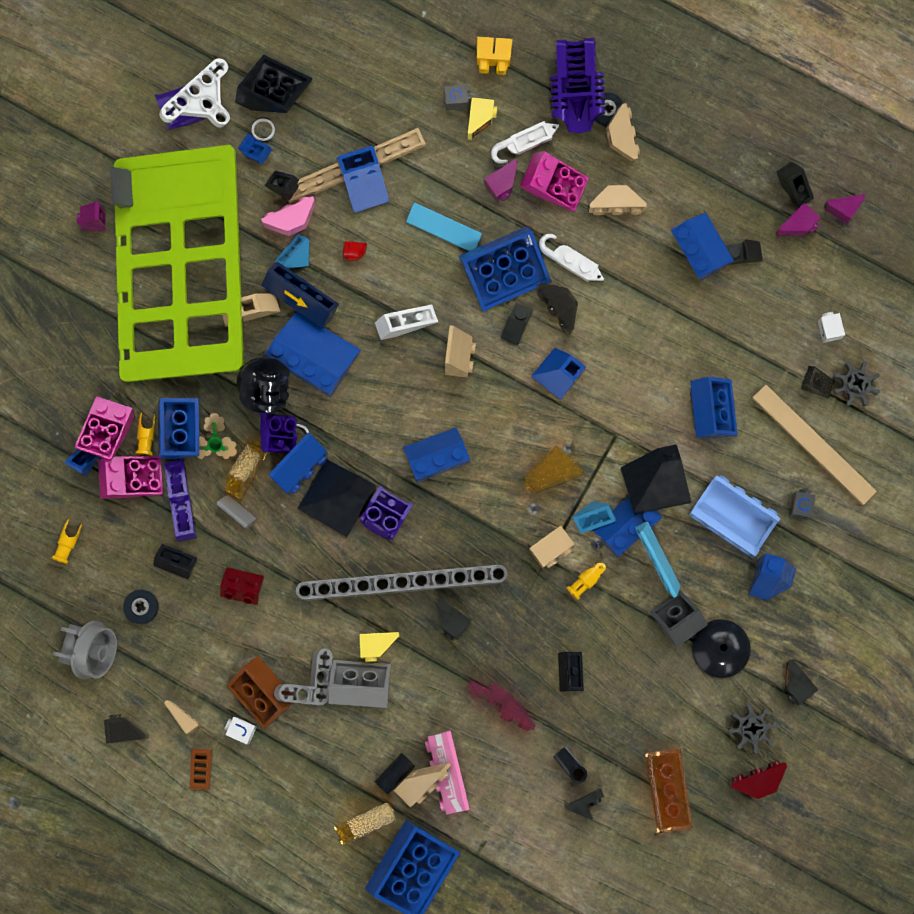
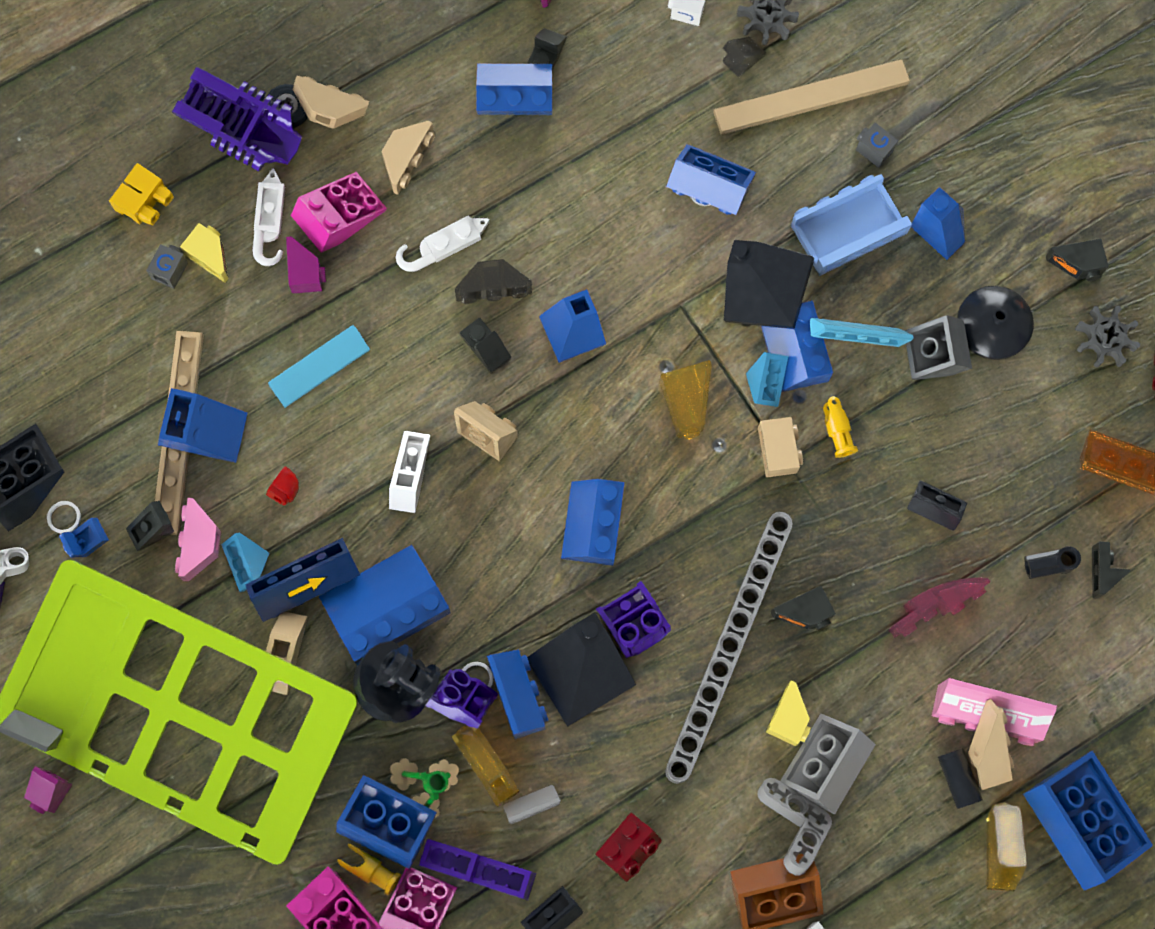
camera: 65 degrees left, 5 degrees down
blue slope [458,226,551,311] -> none

